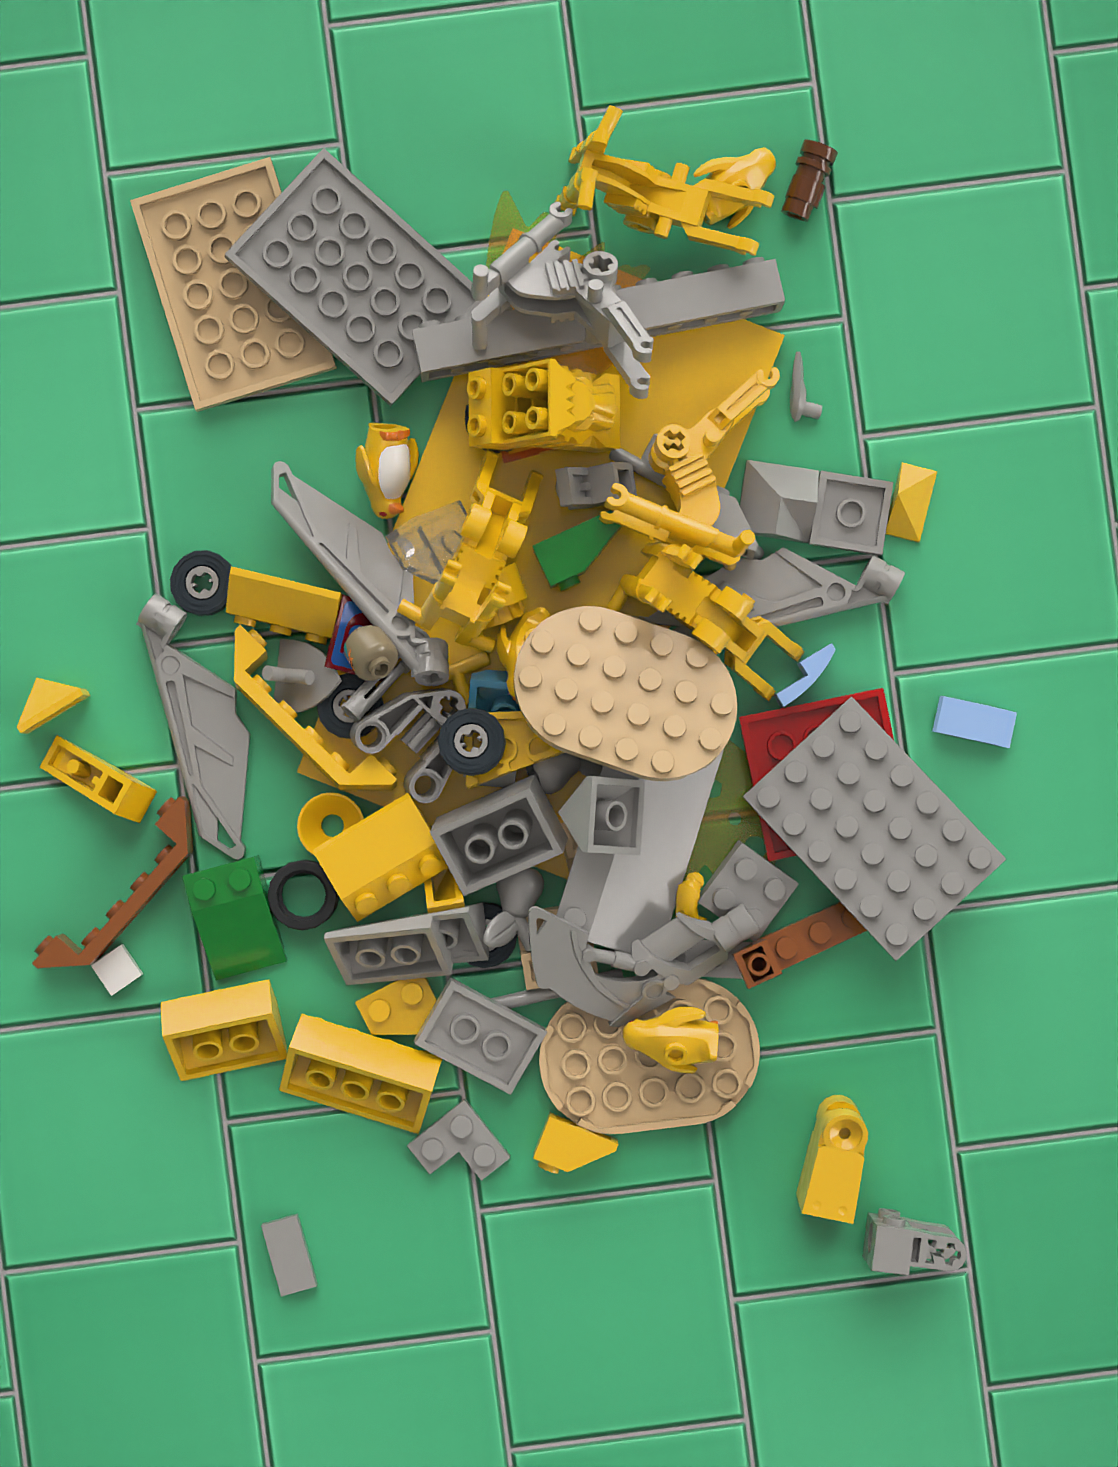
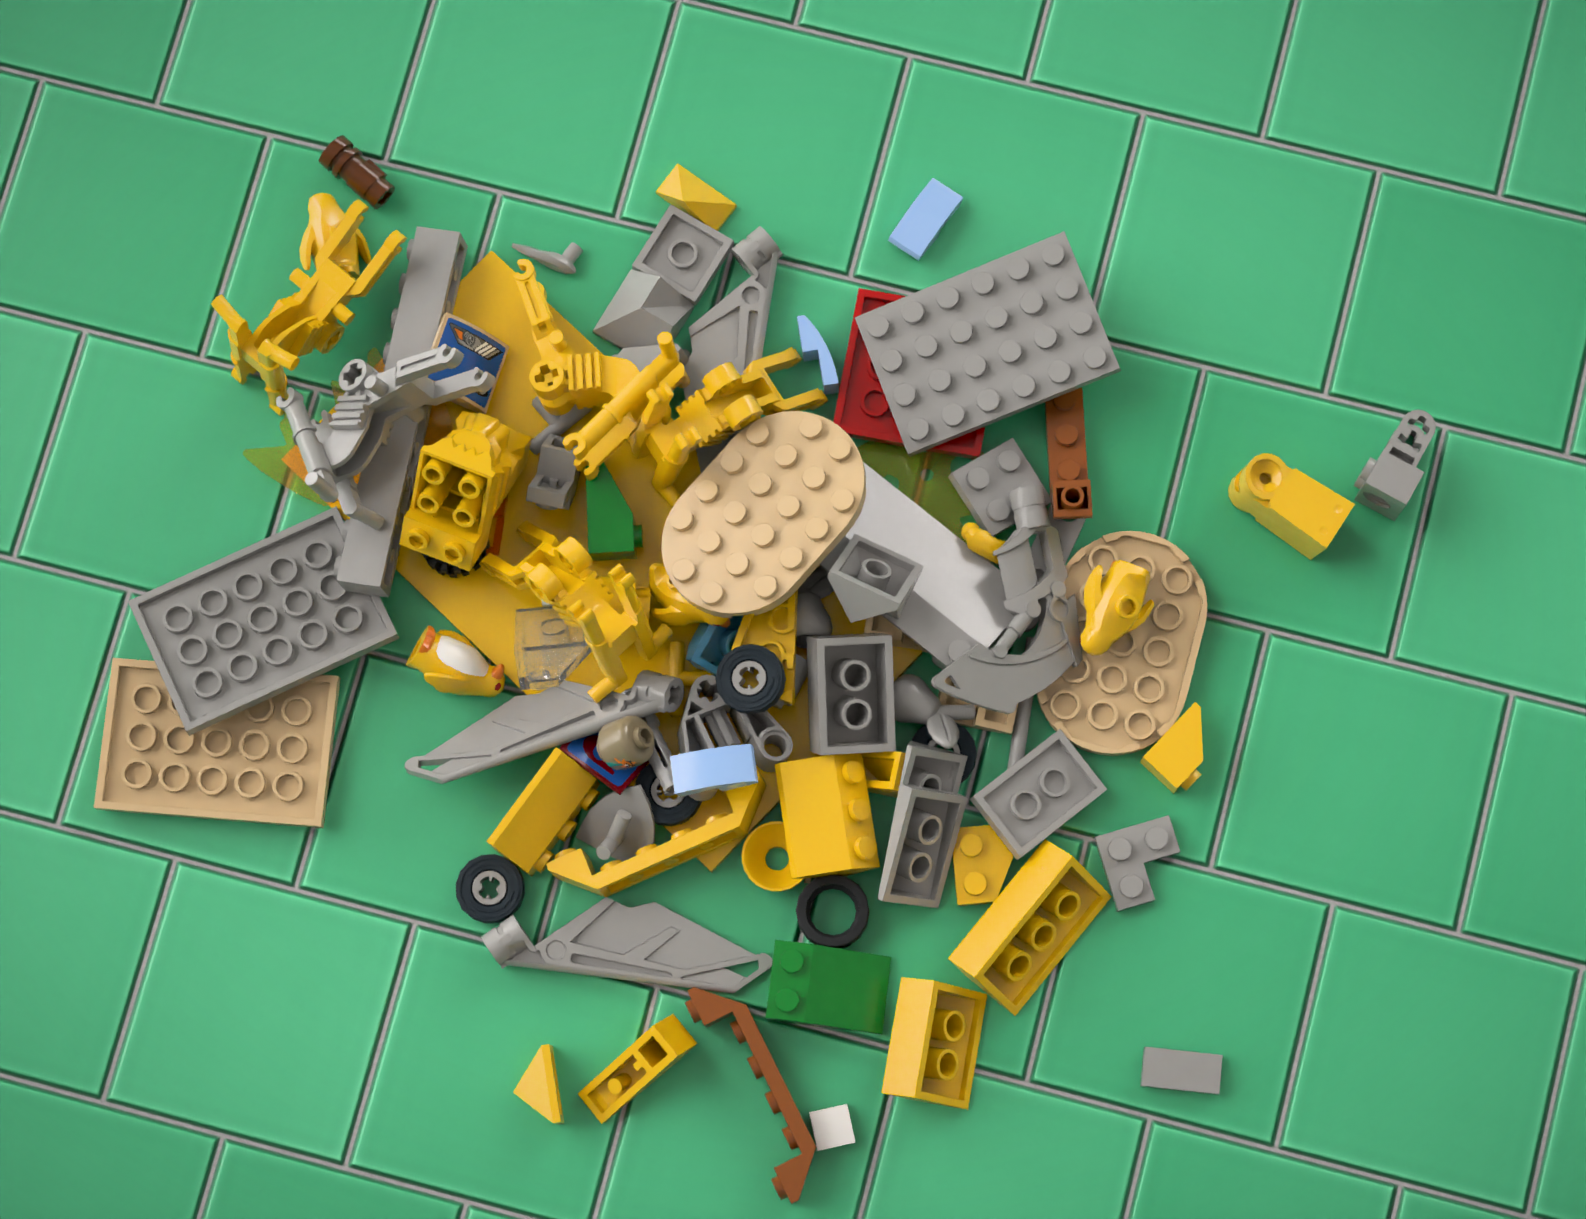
camera: 60 degrees left, 10 degrees down
none -> slope [427,312,509,414]
none -> light blue slope [670,744,759,797]

